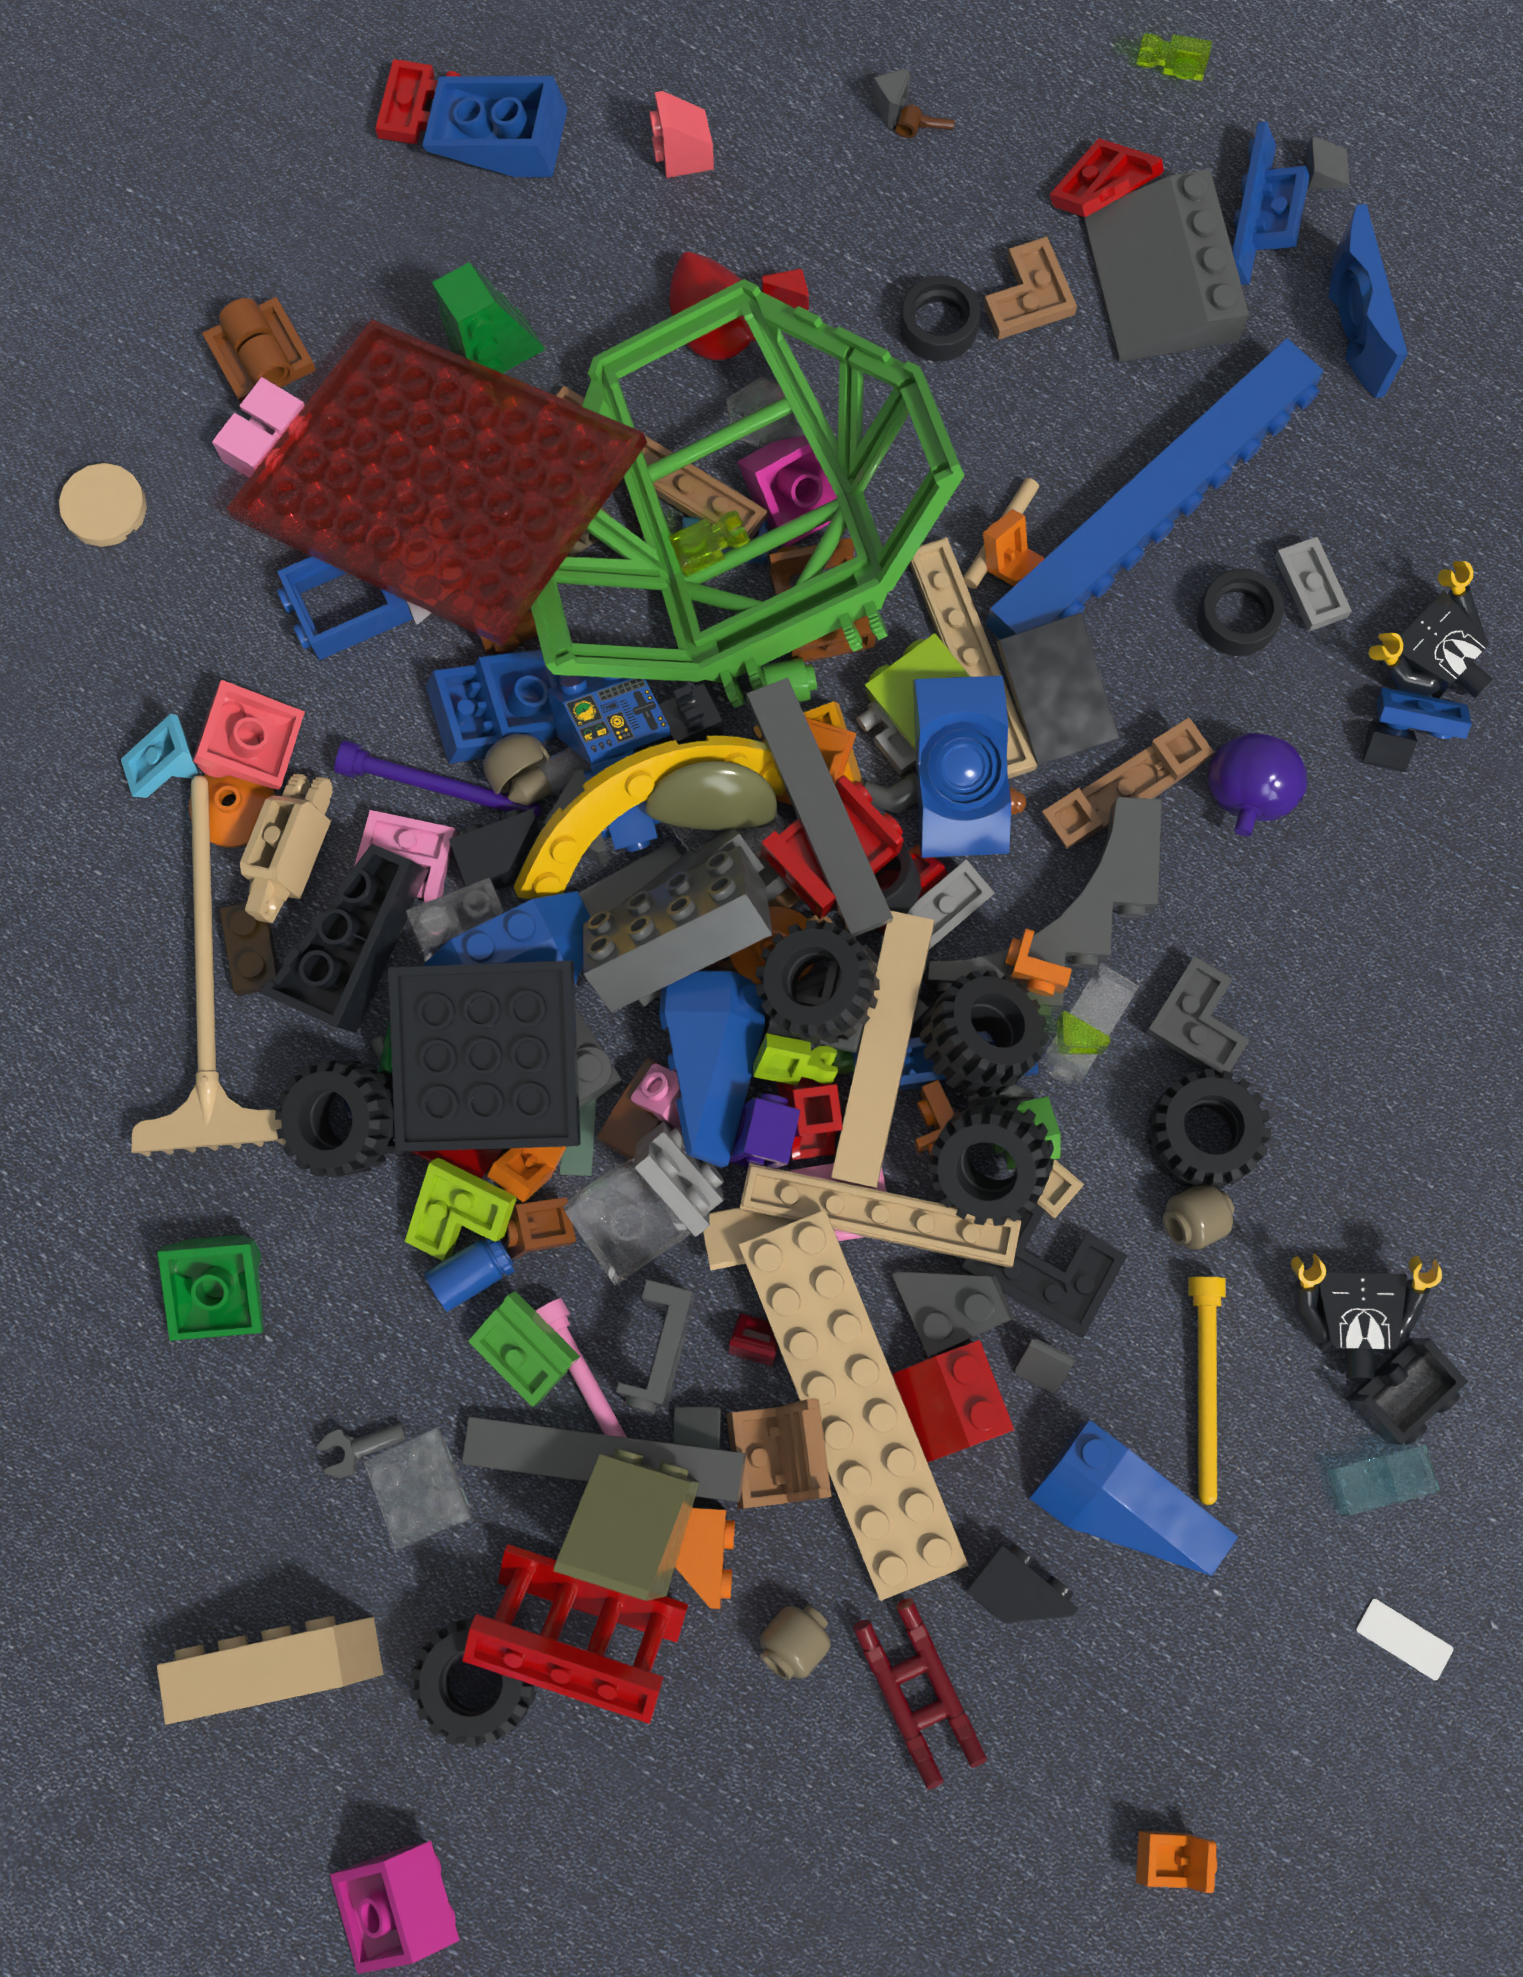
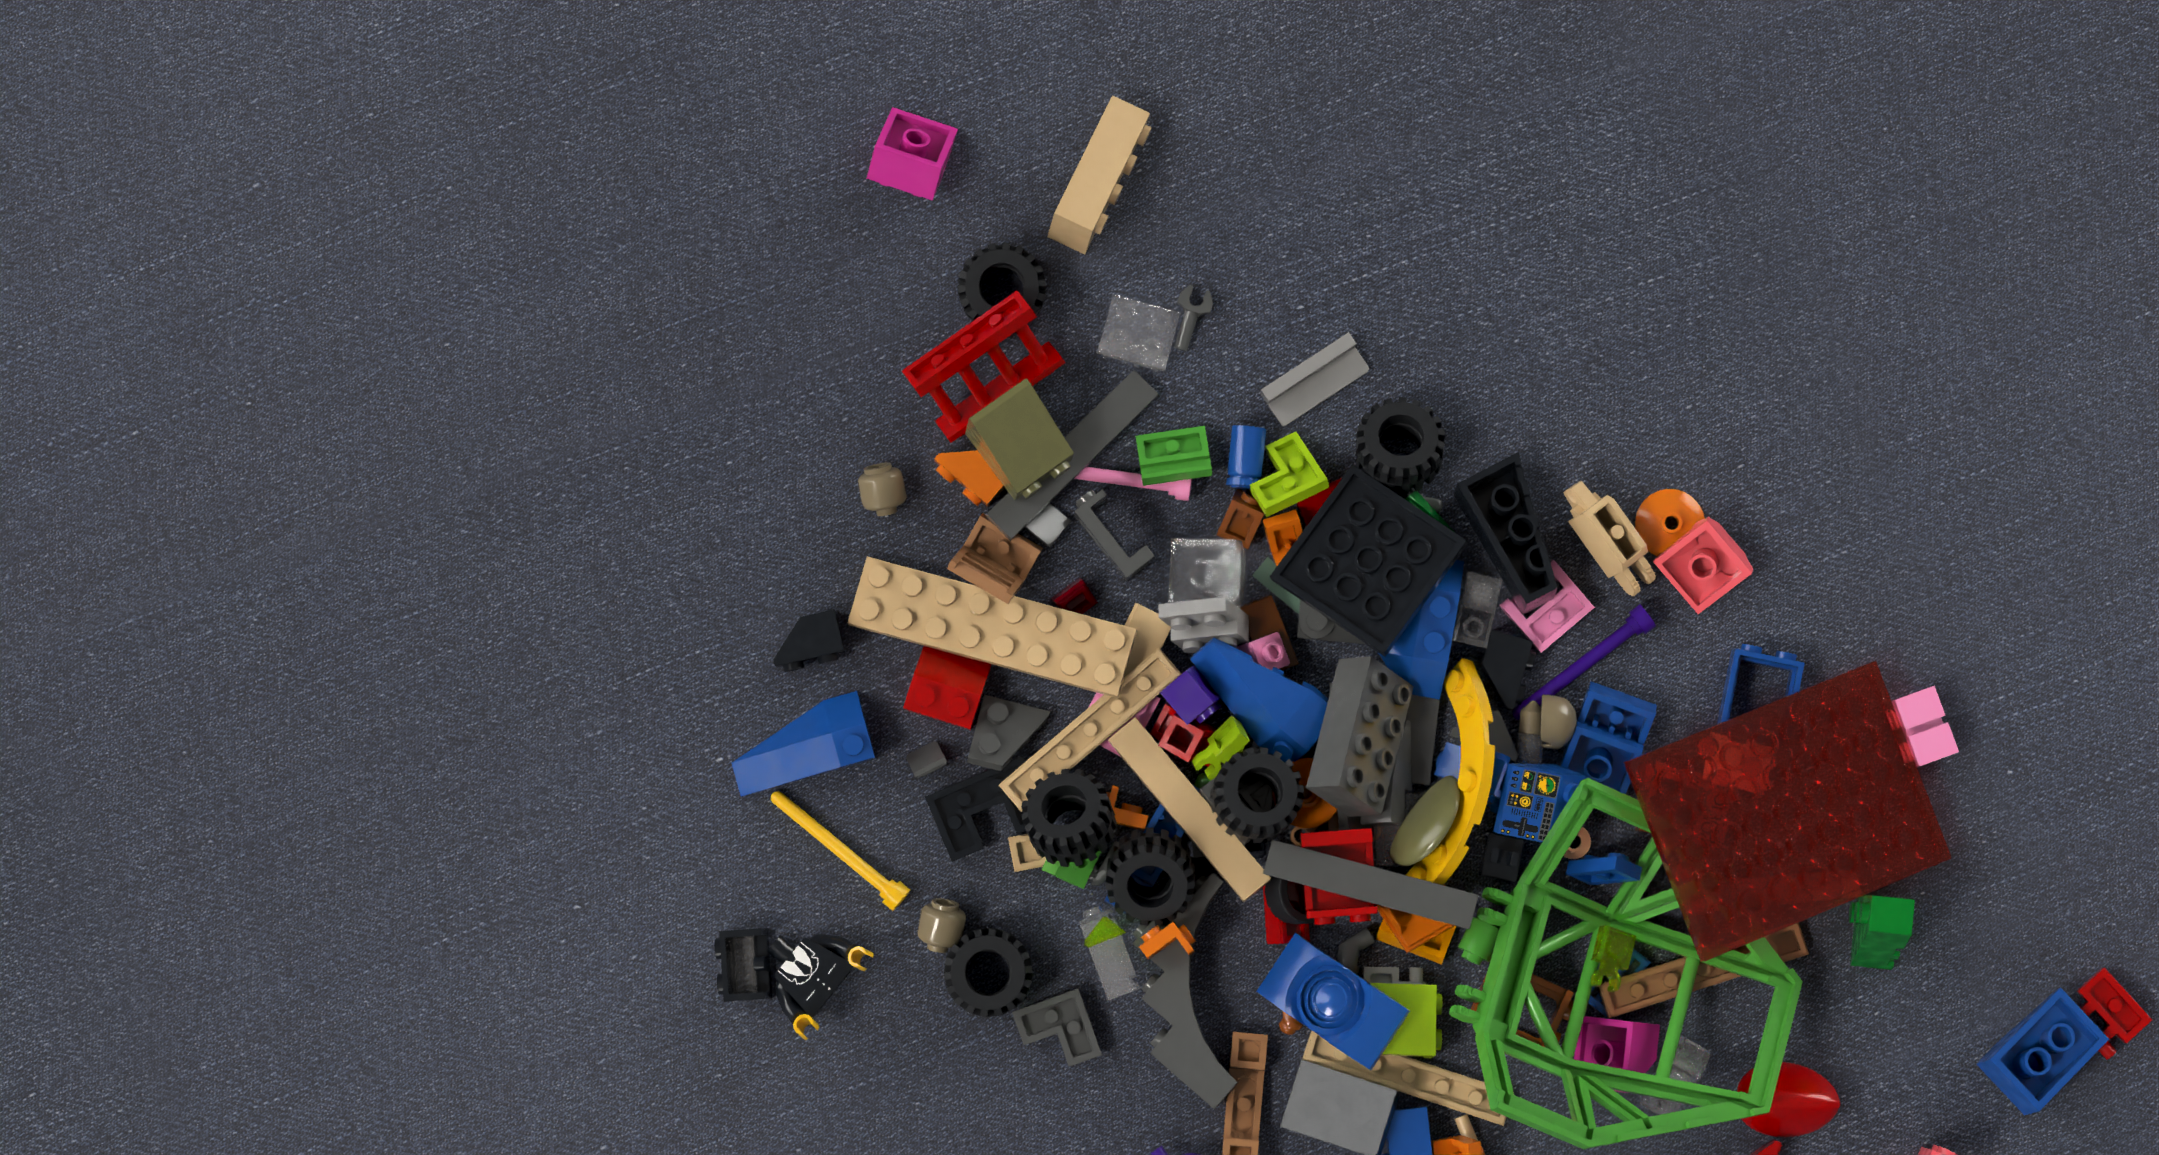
camera: 125 degrees right, 10 degrees up
tan tile [59,463,147,547] -> none
medium azure slope [121,714,199,798] -> none
tan piece [131,775,286,1157] -> none
green slope [157,1235,264,1341] -> none
dark orange plate [202,297,316,404] -> none
dark brown plate [220,903,279,996] -> none
dark red piece [853,1598,988,1790] -> none
light grey plate [907,859,995,949] -> none
orange bracket [1136,1831,1217,1893] -> none
clear light blue slope [1326,1445,1440,1517] -> none
white sticker [1357,1599,1453,1680] -> none
none -> light grey panel [1260,332,1369,427]
none -> blue plate [1566,853,1642,885]

